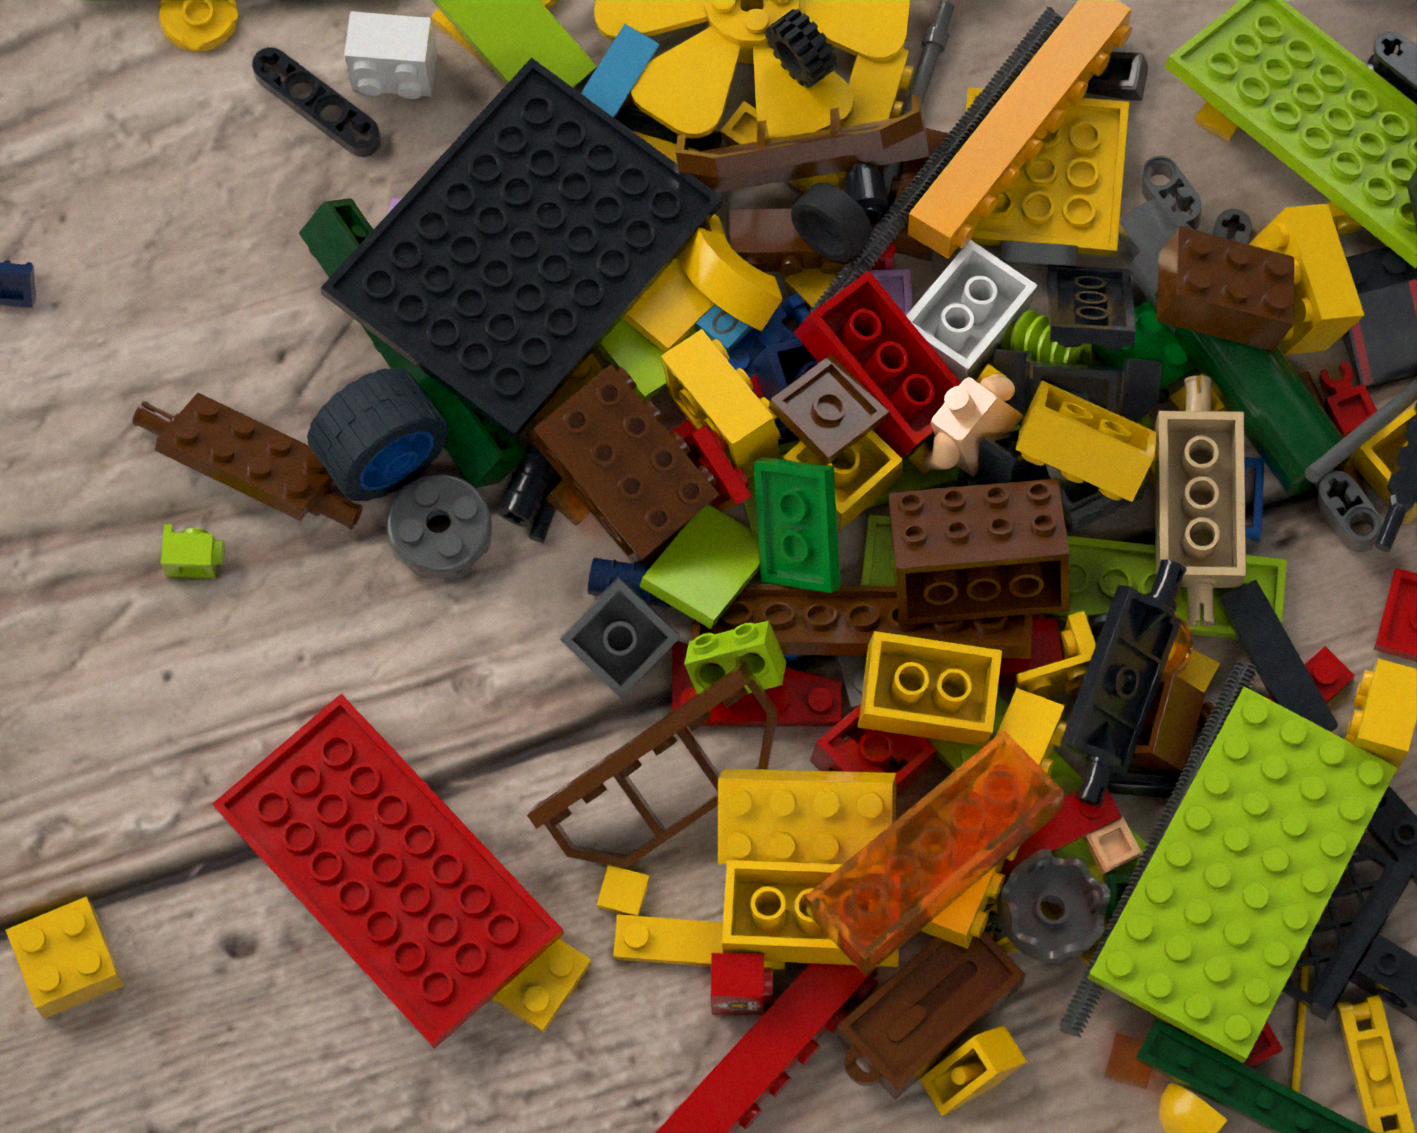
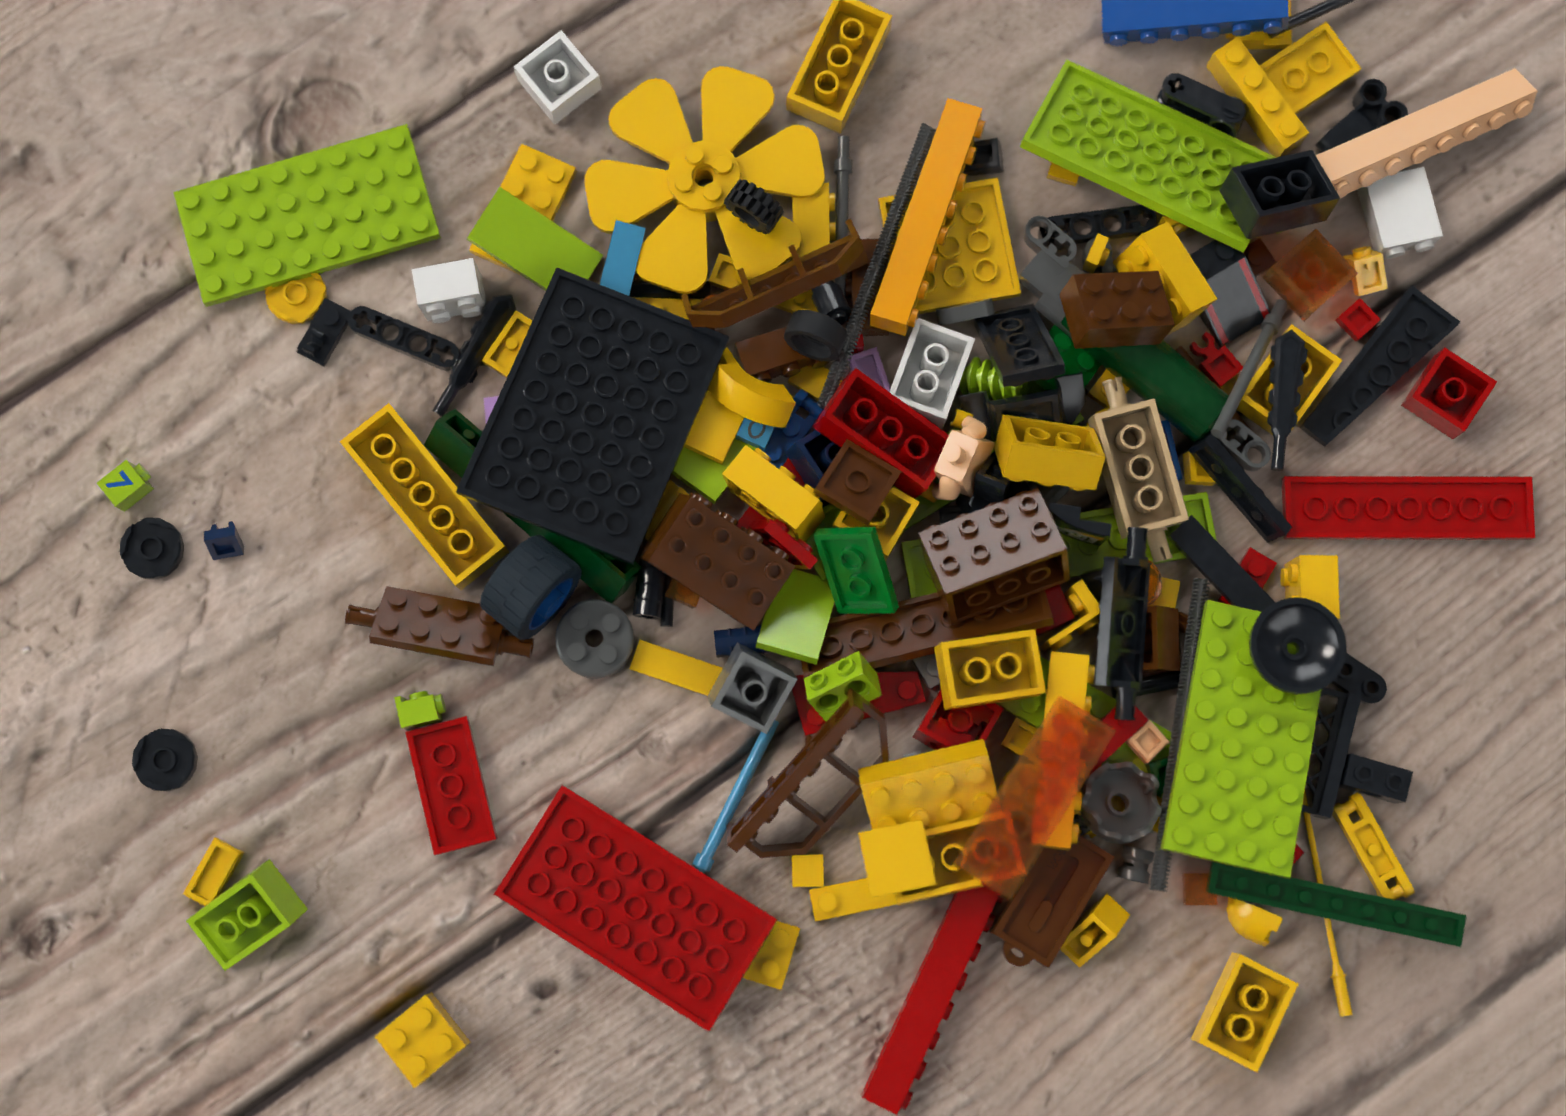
camera: 20 degrees left, 10 degrees up
red brick [710,953,773,1016] -> none
none -> black plate [297,298,351,367]
none -> yellow brick [339,403,510,590]
none -> red plate [405,716,498,855]
none -> black sword [432,294,516,417]
none -> yellow plate [482,310,532,378]
none -> yellow tile [629,640,723,696]
none -> dark azure bar [692,720,779,874]
none -> yellow tile [858,820,936,898]
none -> black beam [1038,205,1157,247]
none -> black slope [1047,503,1112,546]
none -> yellow plate [1082,233,1110,273]
none -> dark grey wheel [1117,845,1155,884]
none -> yellow plate [1183,451,1216,486]
none -> black plate [1188,433,1292,543]
none -> black dish [1249,598,1347,694]

